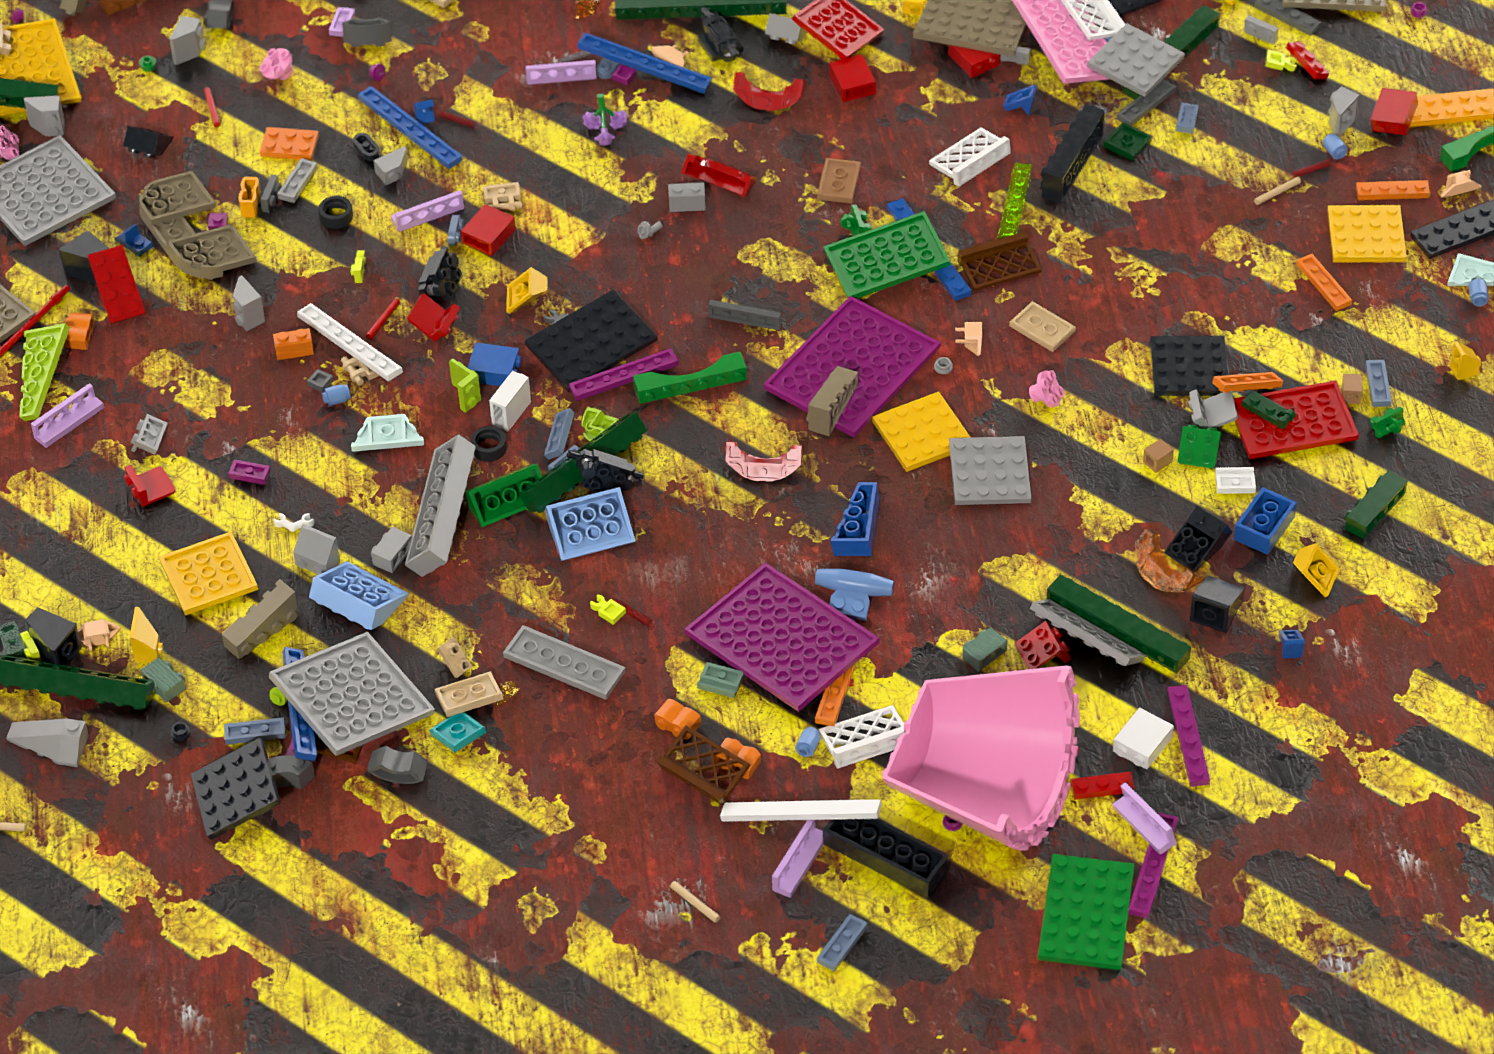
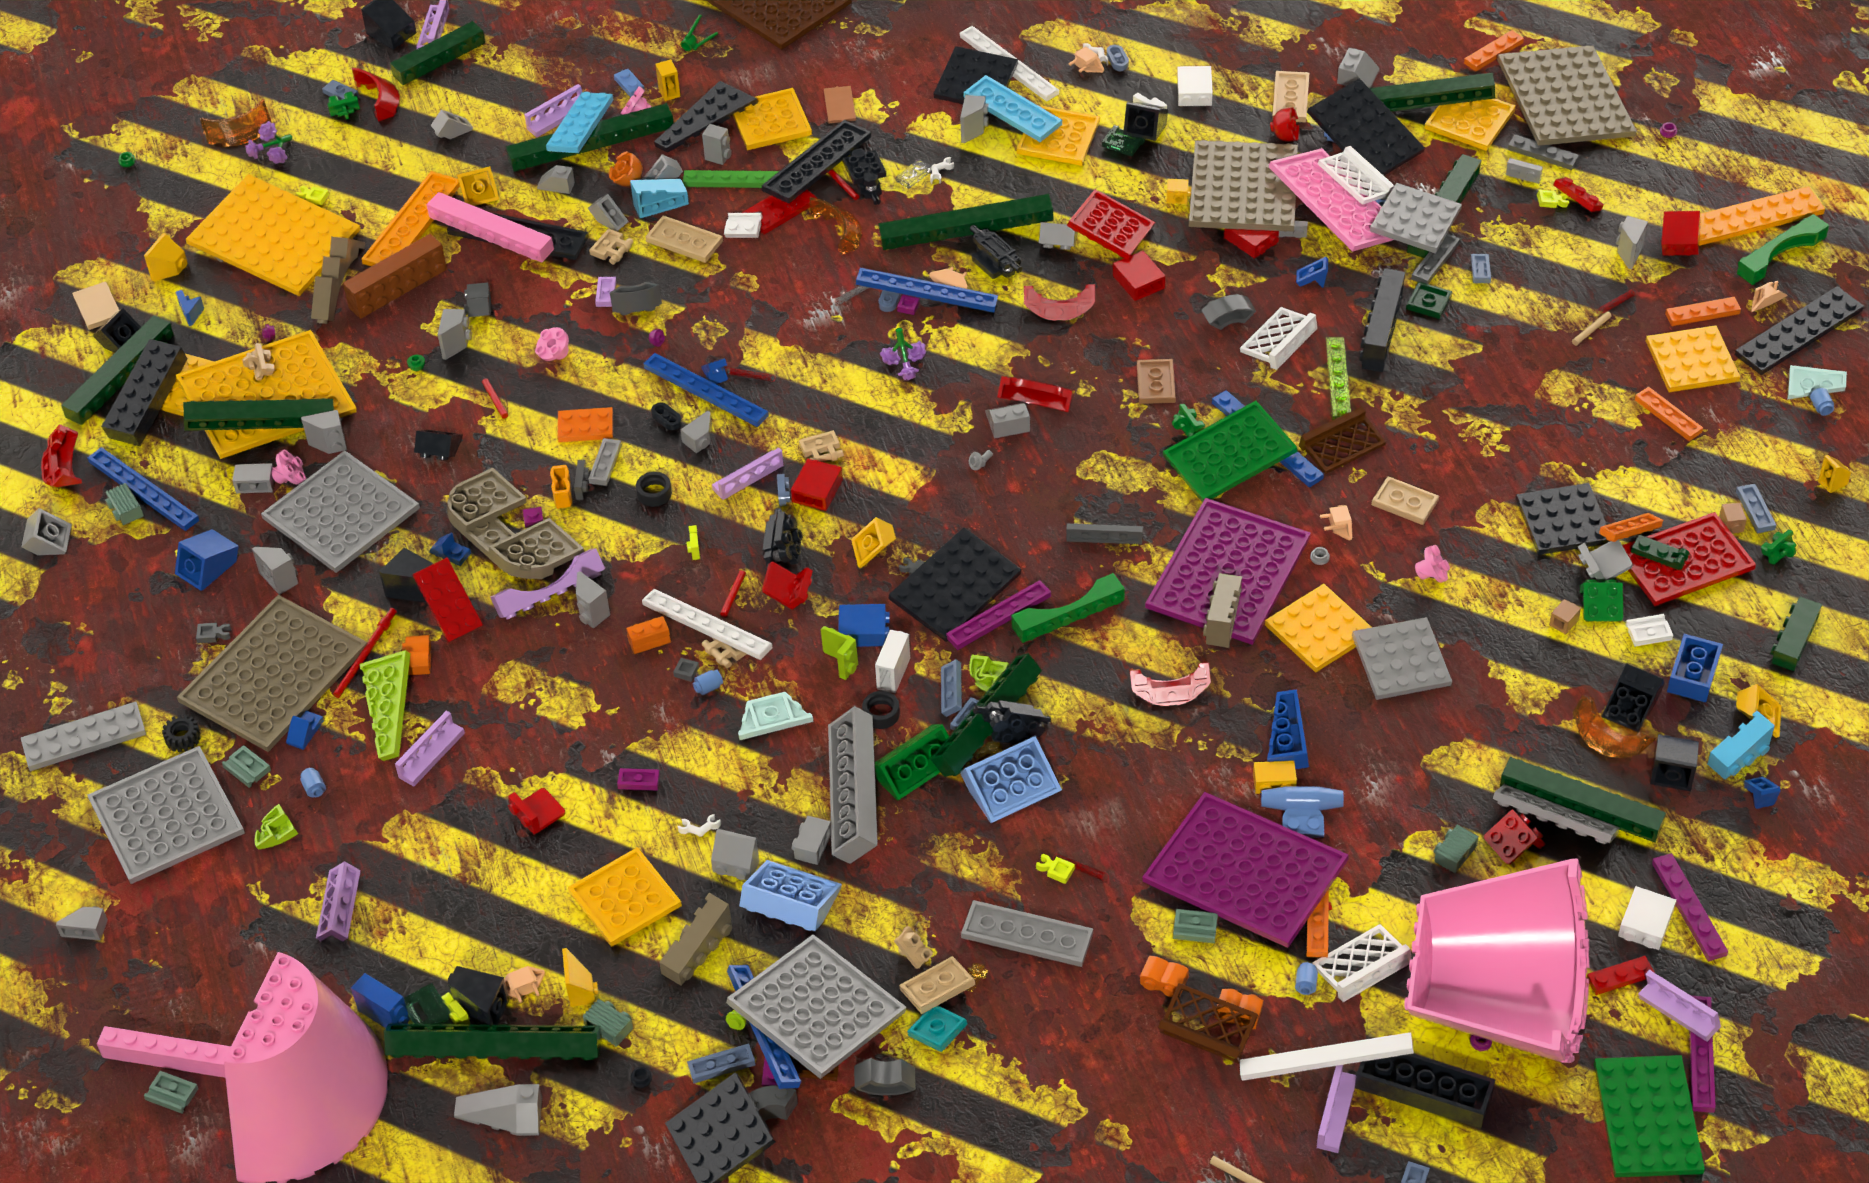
camera: 10 degrees left, 0 degrees up
light grey bracket [130,414,167,455] -> none
lavender fence [526,60,596,85] -> none
medium blue brick [1323,134,1348,159] -> none
none -> lavender arch [490,548,605,619]
none -> dark grey brick [1202,294,1256,330]
none -> yellow brick [1253,761,1297,794]
none -> medium azure wedge [1707,711,1775,779]

